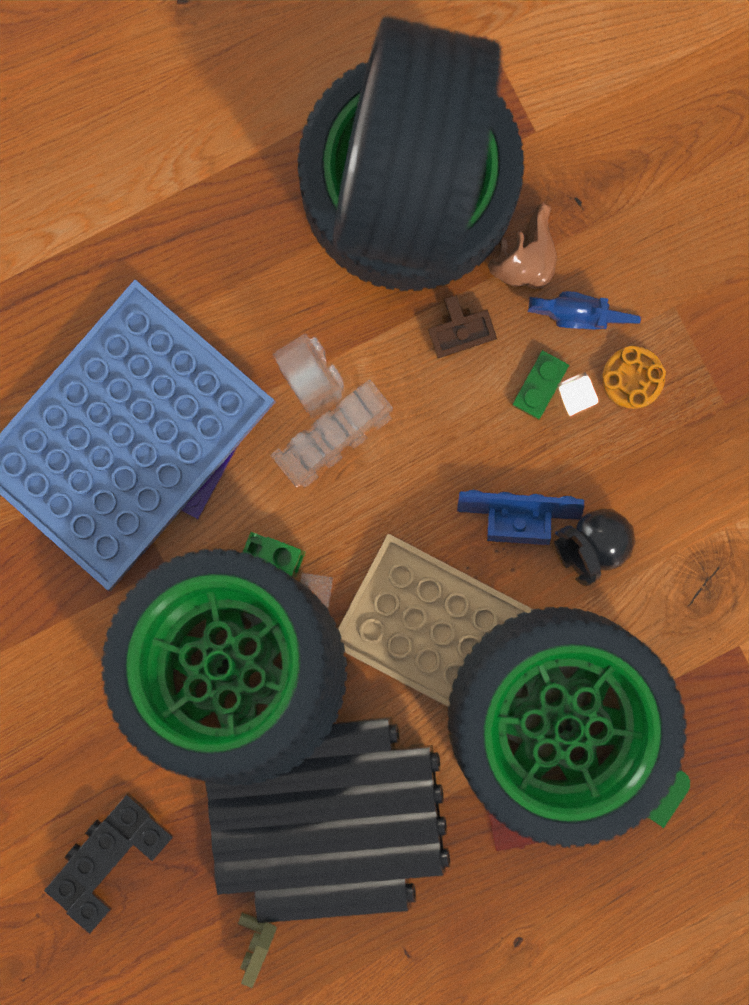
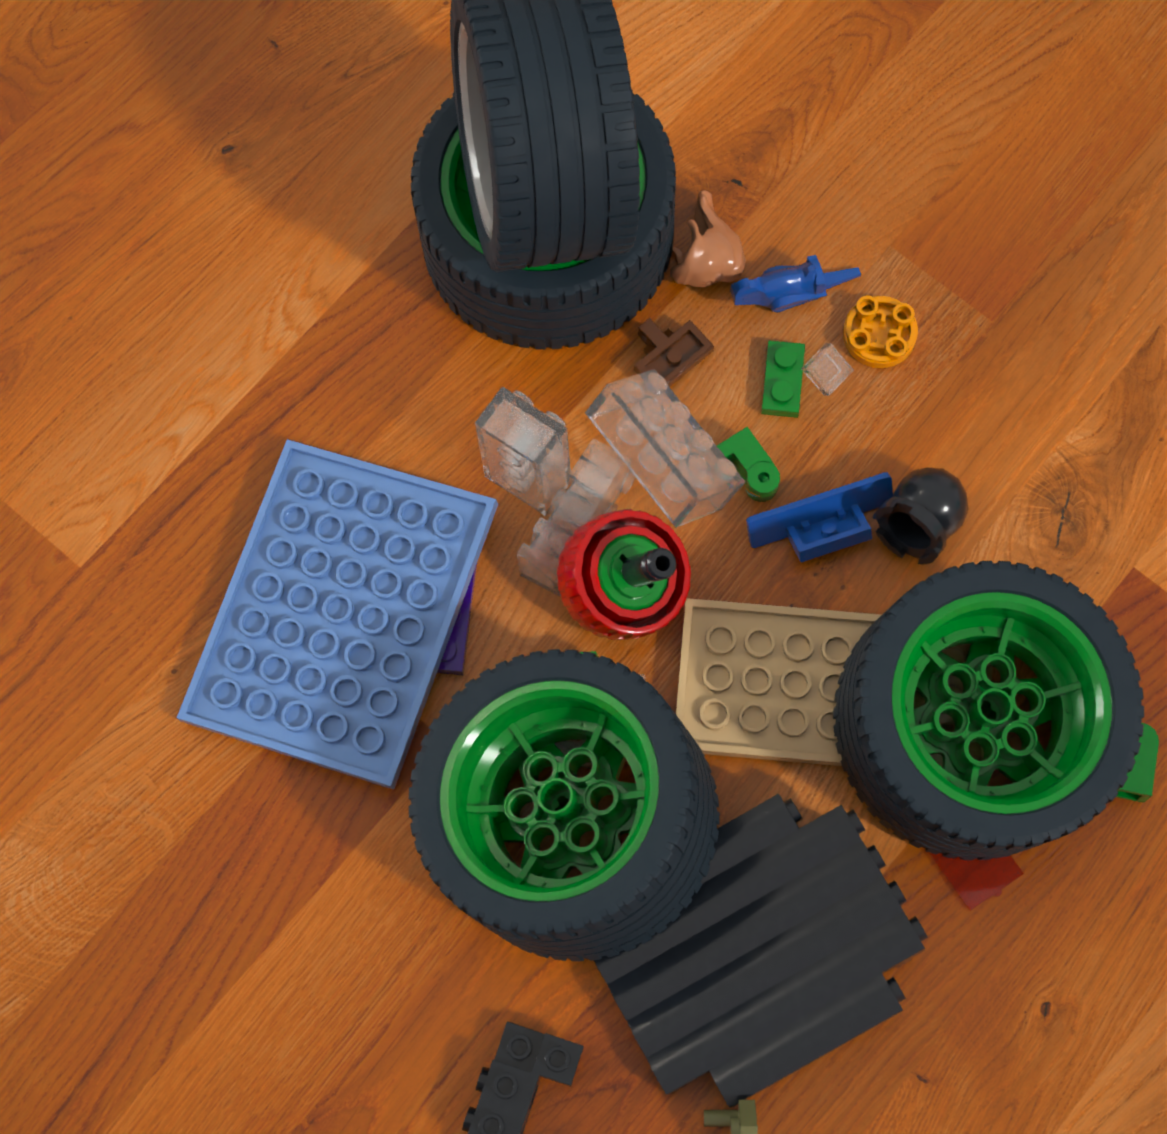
camera: 15 degrees left, 15 degrees down
none -> red wheel [557,509,691,640]
none -> clear brick [585,369,745,528]
none -> green leg [714,427,780,502]

